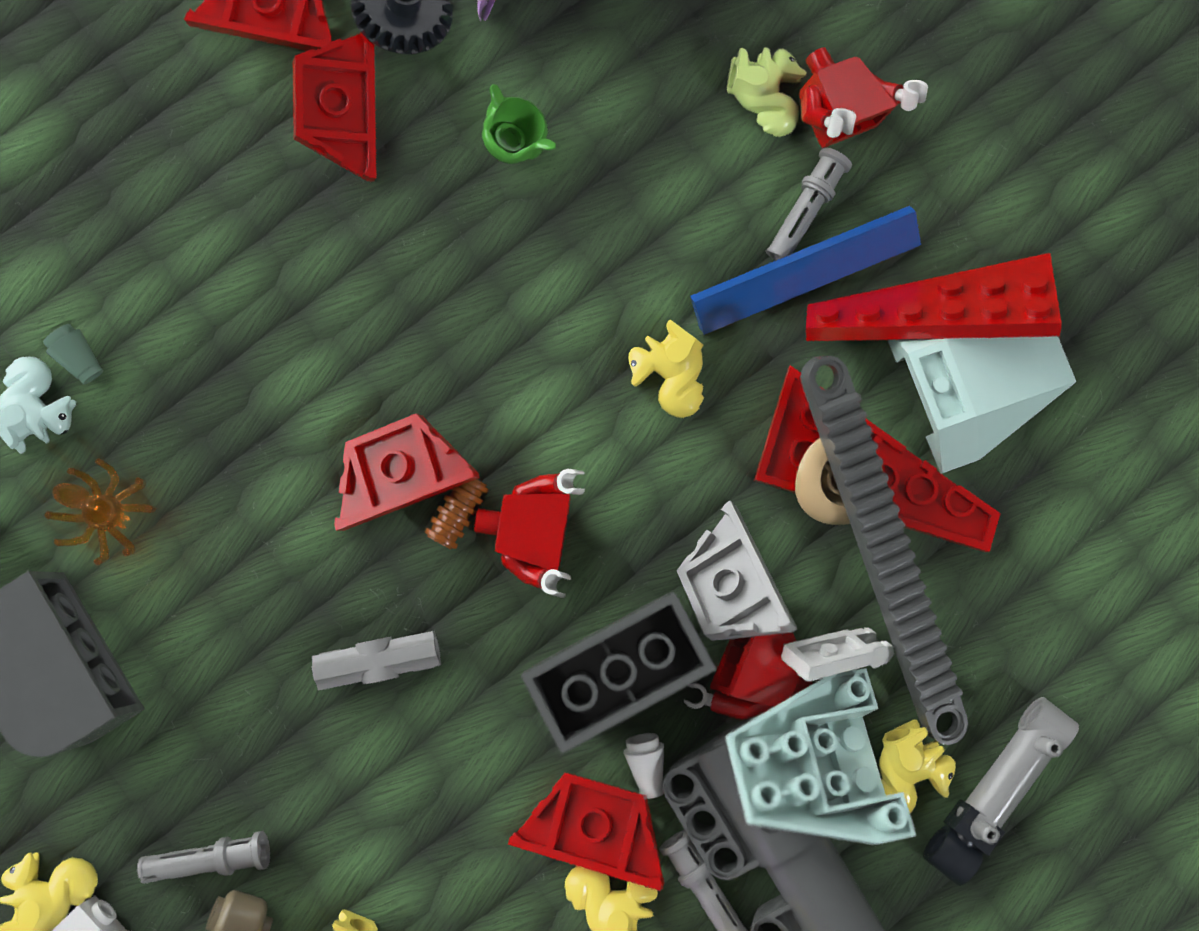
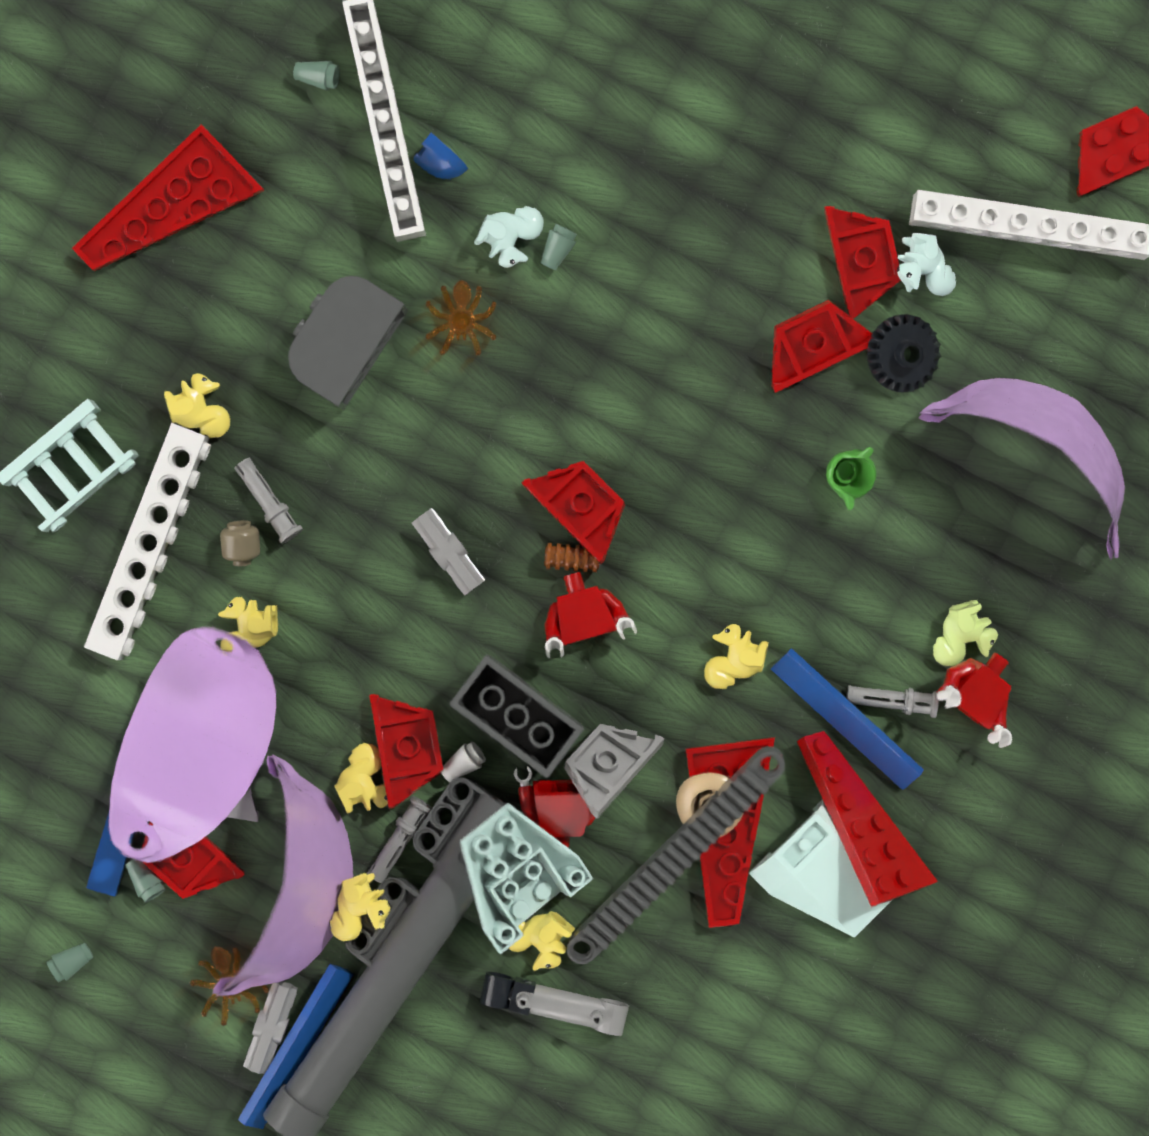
camera: 65 degrees right, 5 degrees up
white hinge [781,627,894,682] -> none

